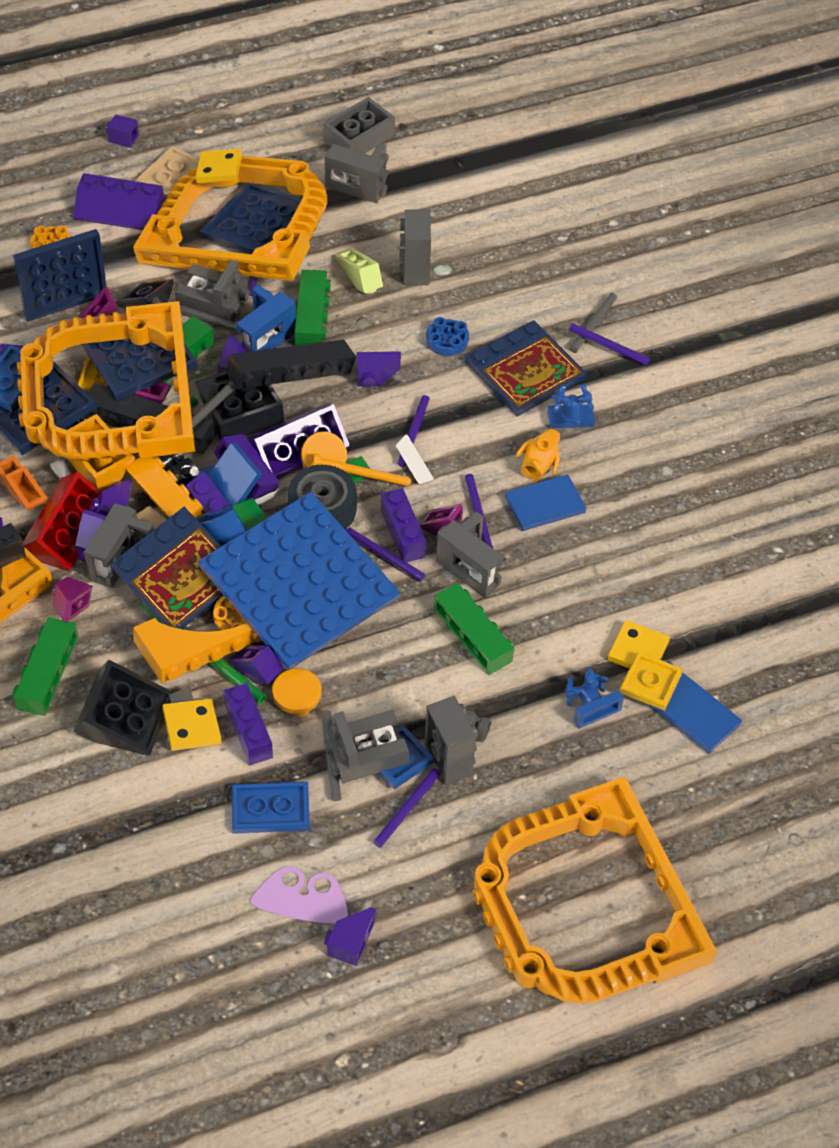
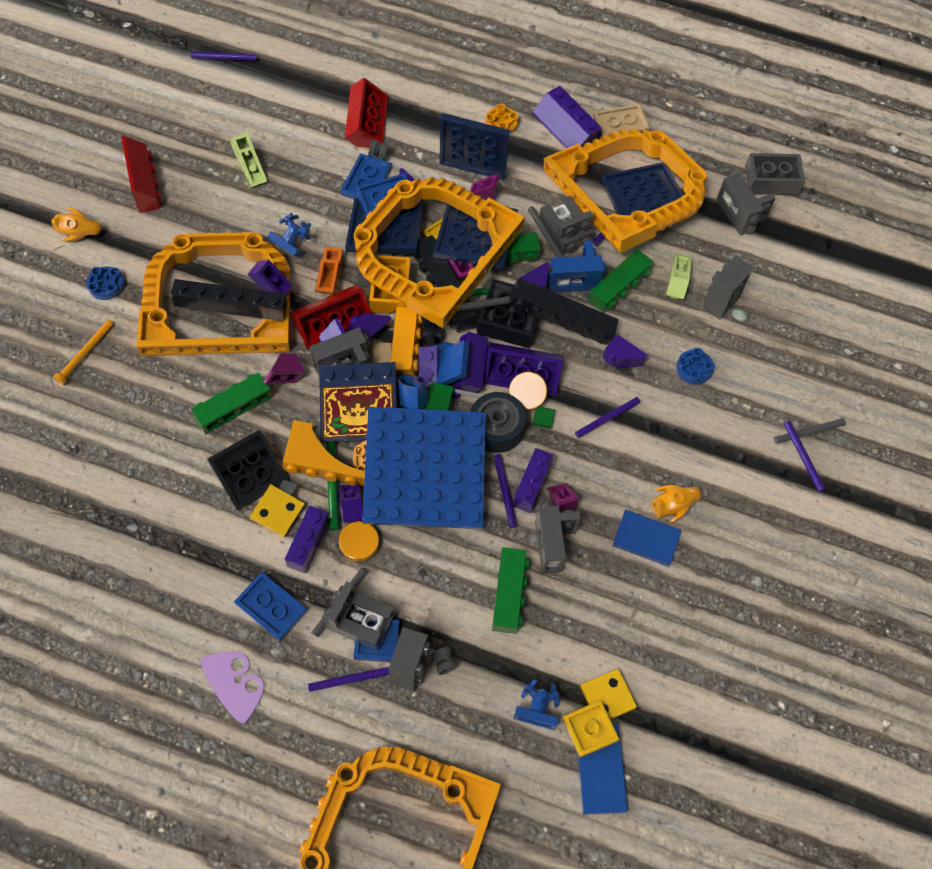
camera: 40 degrees right, 10 degrees up
dark purple brick [106,114,139,148] -> none
black slope [116,279,174,309] -> none
yellow tile [195,149,243,183] -> none
light orange bar [311,453,411,486] -> none
dark purple slope [324,907,376,966] -> none
white sticker [396,435,434,484] -> none
plate [465,320,587,417] -> none
dark purple bar [465,474,493,548] -> none
blue piece [547,384,595,429] -> none

